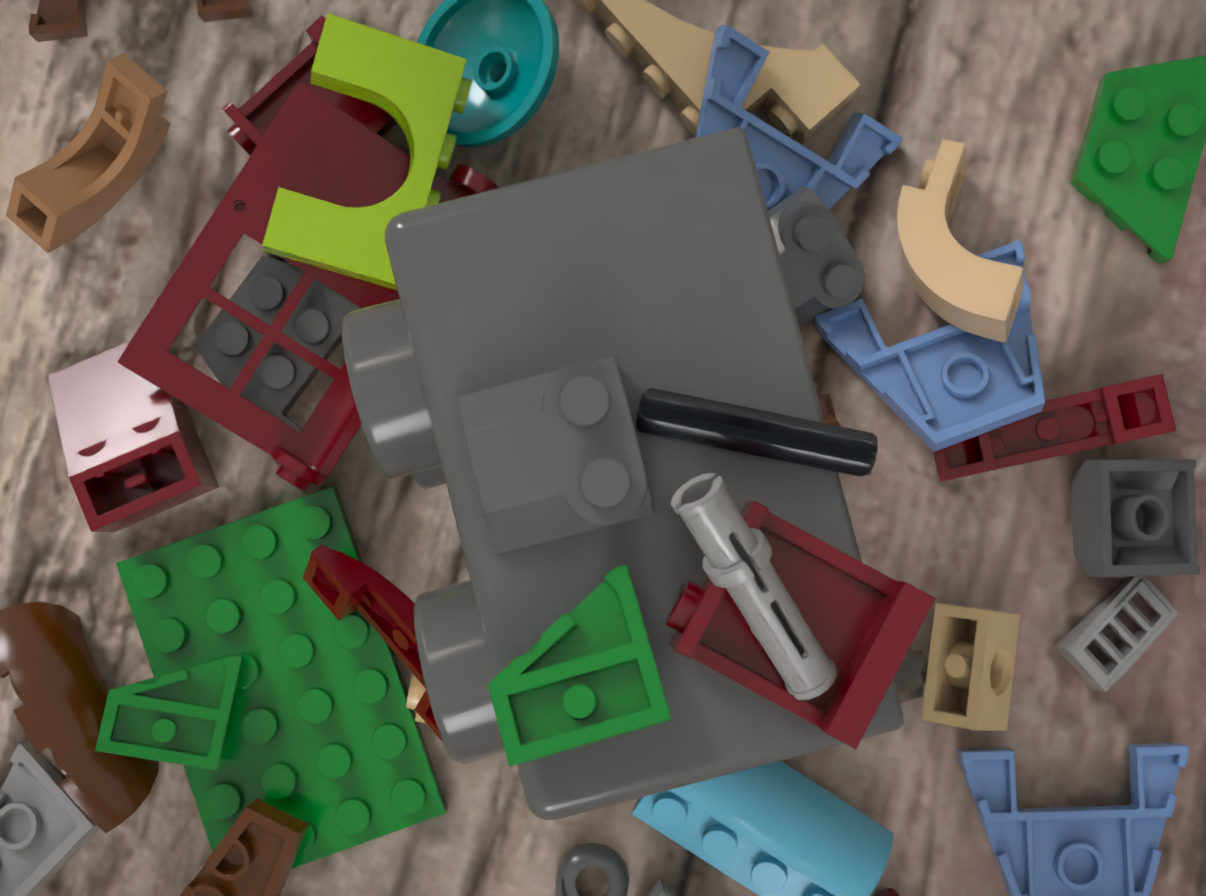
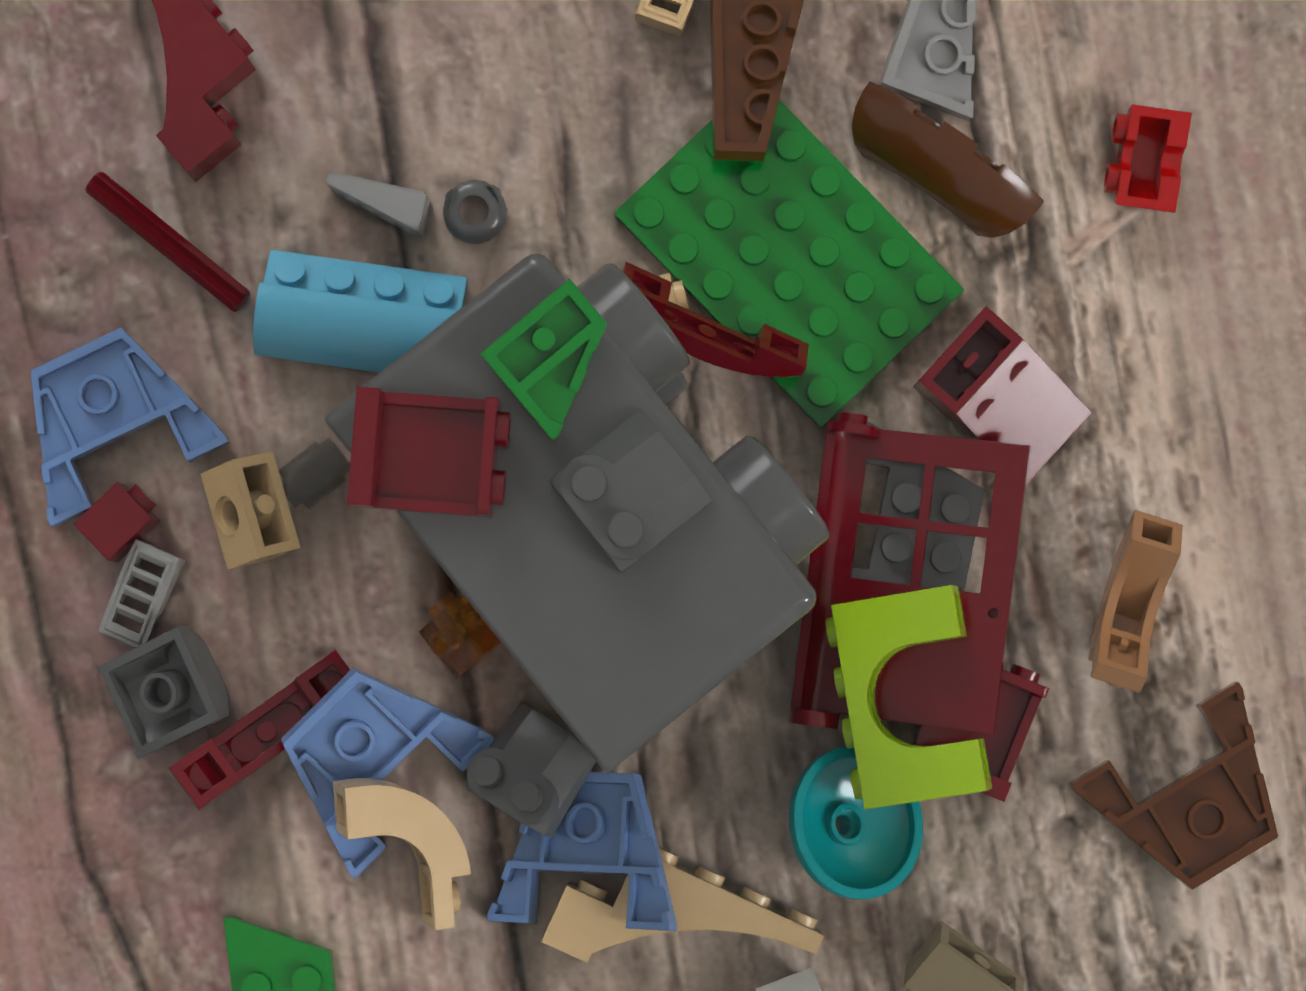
camera: 160 degrees right, 0 degrees up
green wing [95,655,242,771] -> none
black axle [636,388,878,477] -> none
light grey pin [671,473,837,700] -> none
none -> dark red brick [73,482,161,562]

